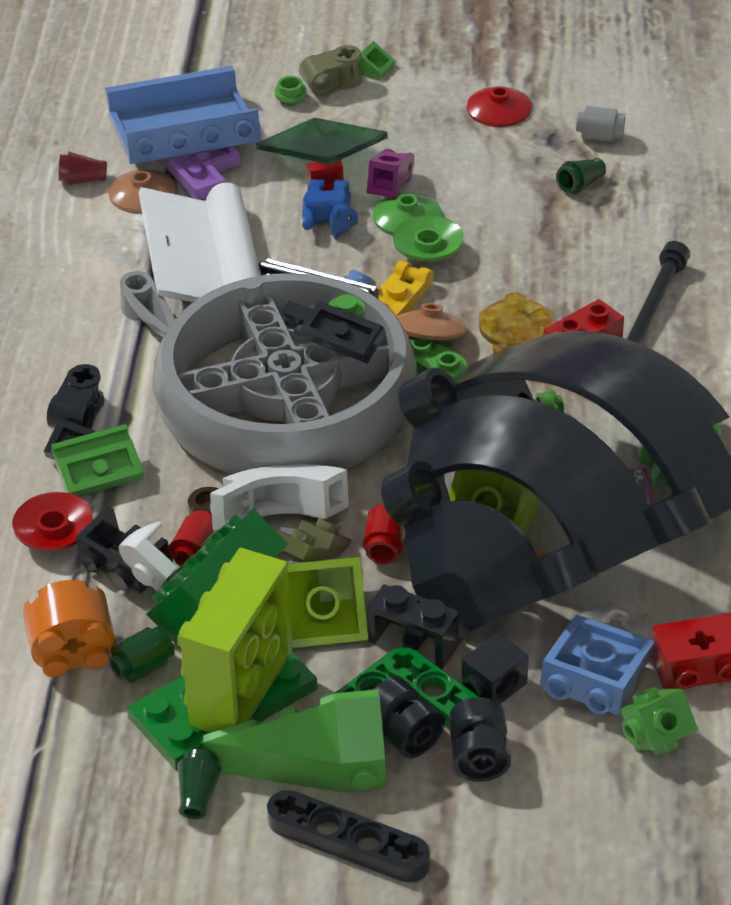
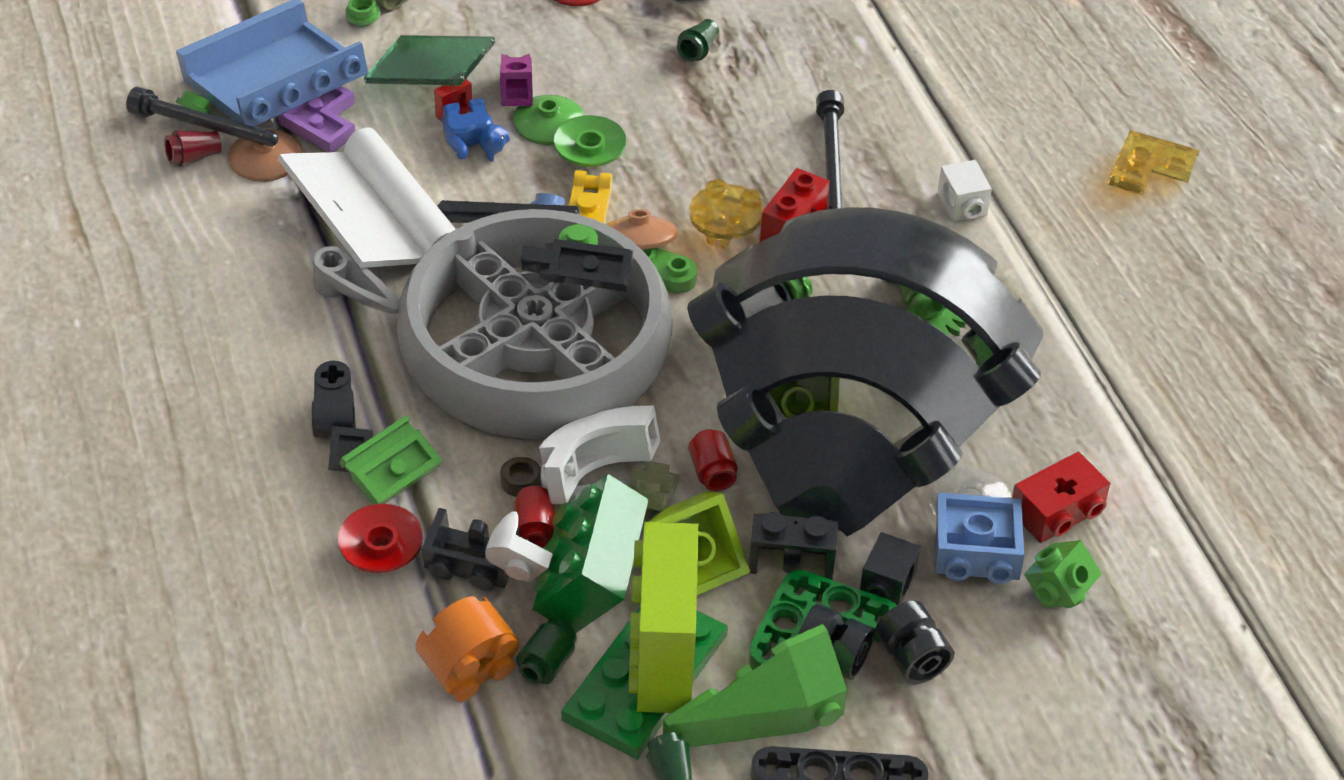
camera: 25 degrees left, 5 degrees up
none -> black piece [126,86,278,147]
none -> bright green plate [176,90,212,114]

